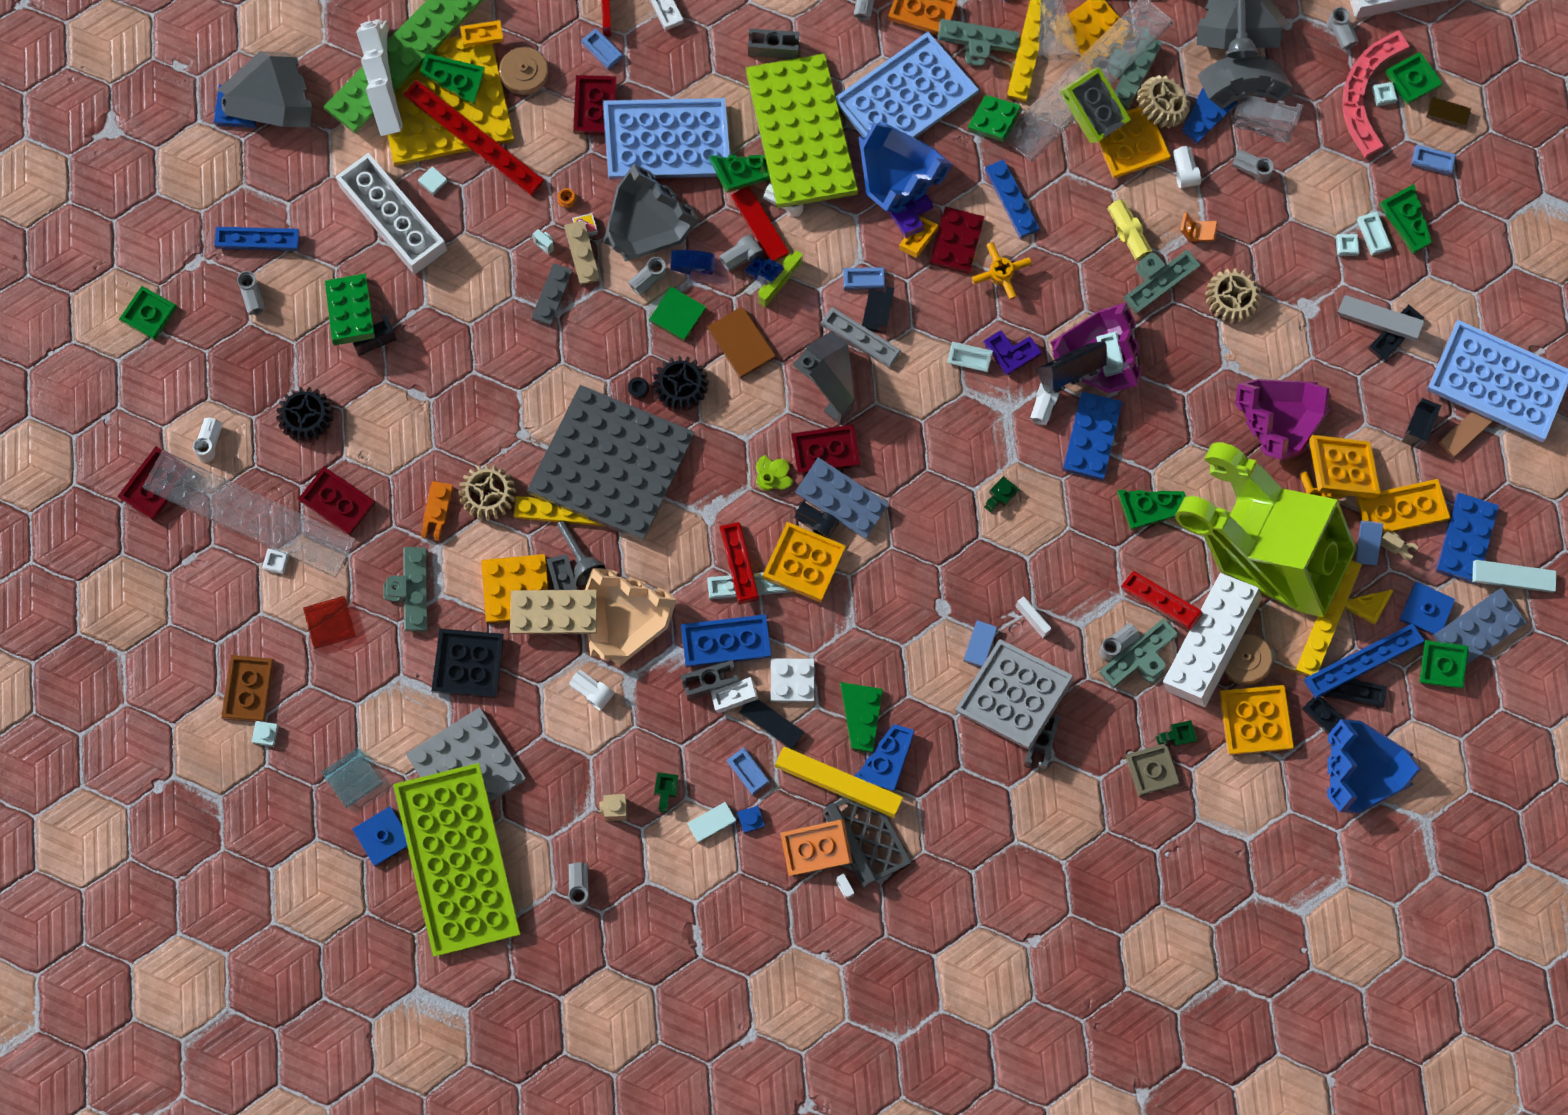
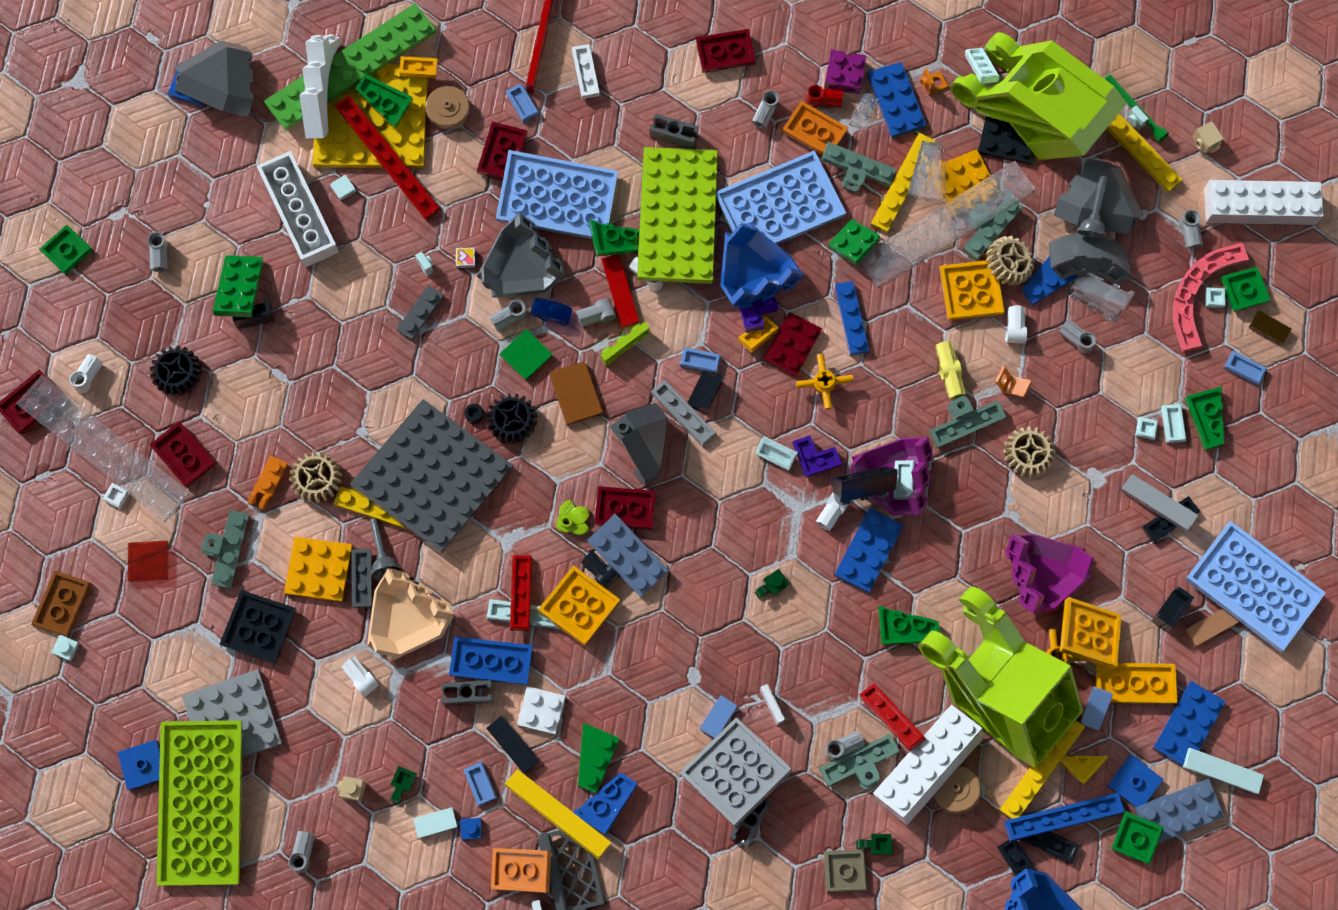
camera: 15 degrees right, 0 degrees up
blue plate [214,227,300,251] -> none
clear light blue tile [322,748,383,808] -> none
tan plate [510,590,598,635] -> none
orange plate [557,188,577,208] -> none
tan plate [564,220,600,286] -> none
white plate [711,677,758,713] -> none
clear blue slope [744,256,785,284] -> none
piece [1059,67,1131,143] -> none
light orange plate [1219,685,1294,756] -> none
tan plate [1380,531,1419,561] -> none

